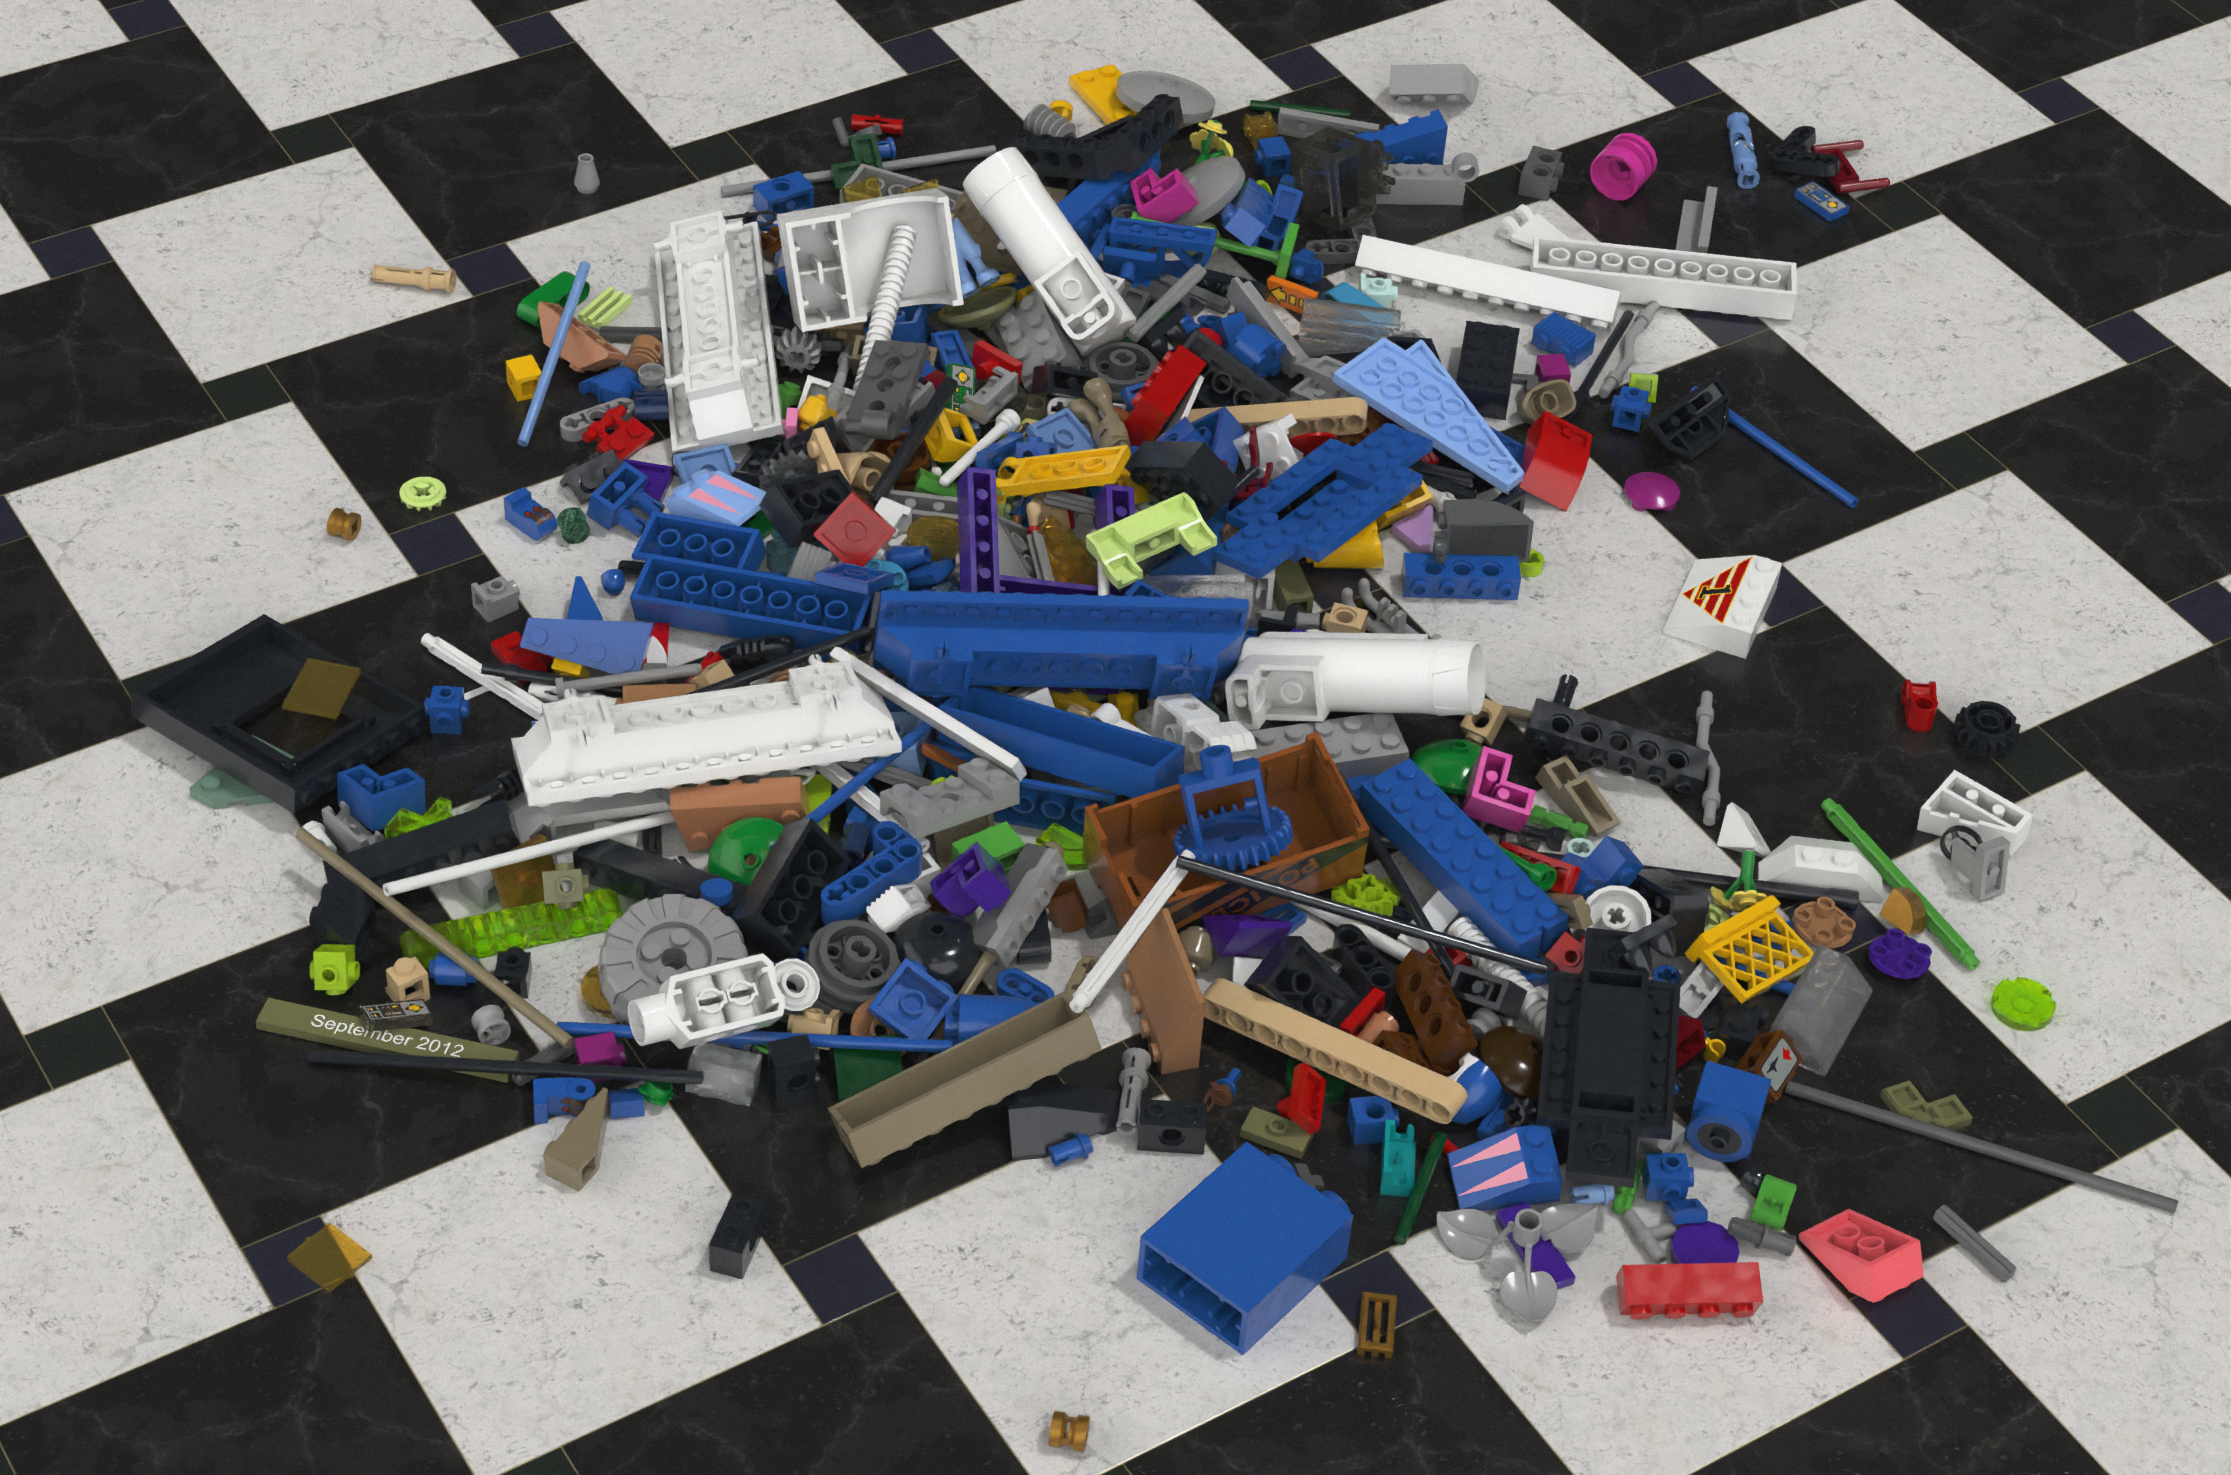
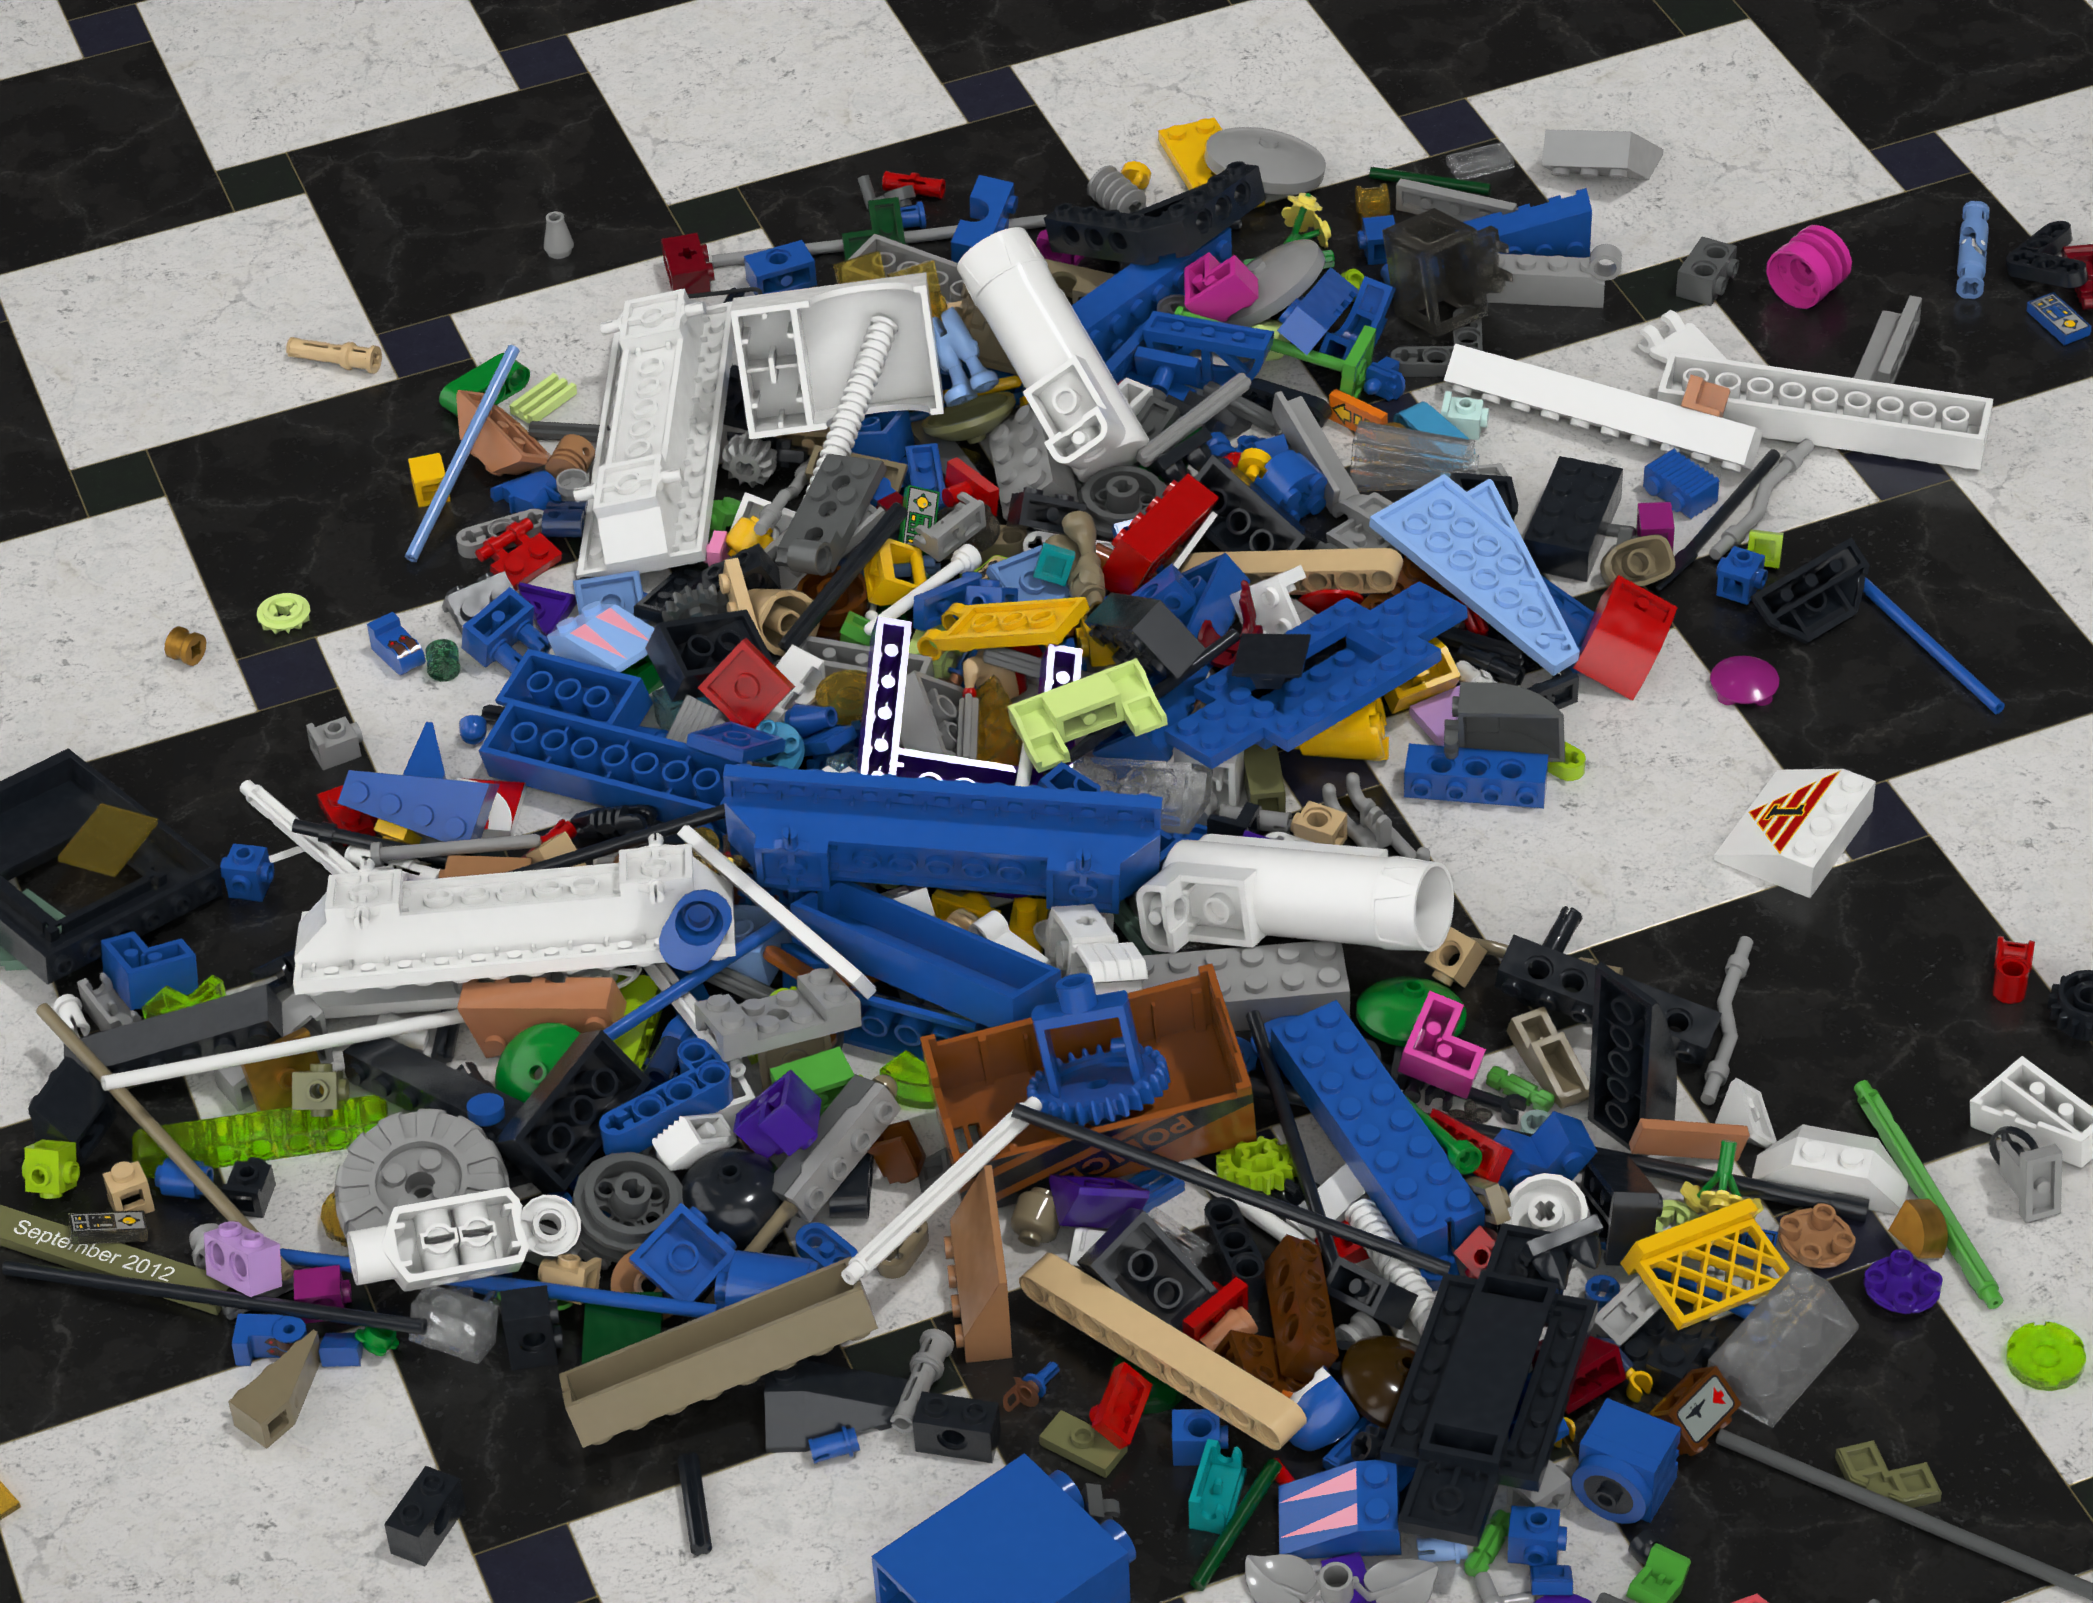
camera: 15 degrees right, 0 degrees up
none -> lavender brick [204,1221,282,1297]
none -> blue piece [659,889,732,971]
none -> dark red brick [661,233,715,294]
none -> black axle [677,1452,712,1556]
none -> blue arch [951,175,1018,263]
none -> teal tile [1033,542,1075,586]
none -> black piece [1232,633,1311,689]
none -> yellow tile [1238,448,1272,482]
none -> clear tile [1446,142,1514,180]
none -> black slope [1588,962,1677,1157]
none -> nougat tile [1629,1118,1750,1161]
none -> nougat panel [1681,375,1730,418]

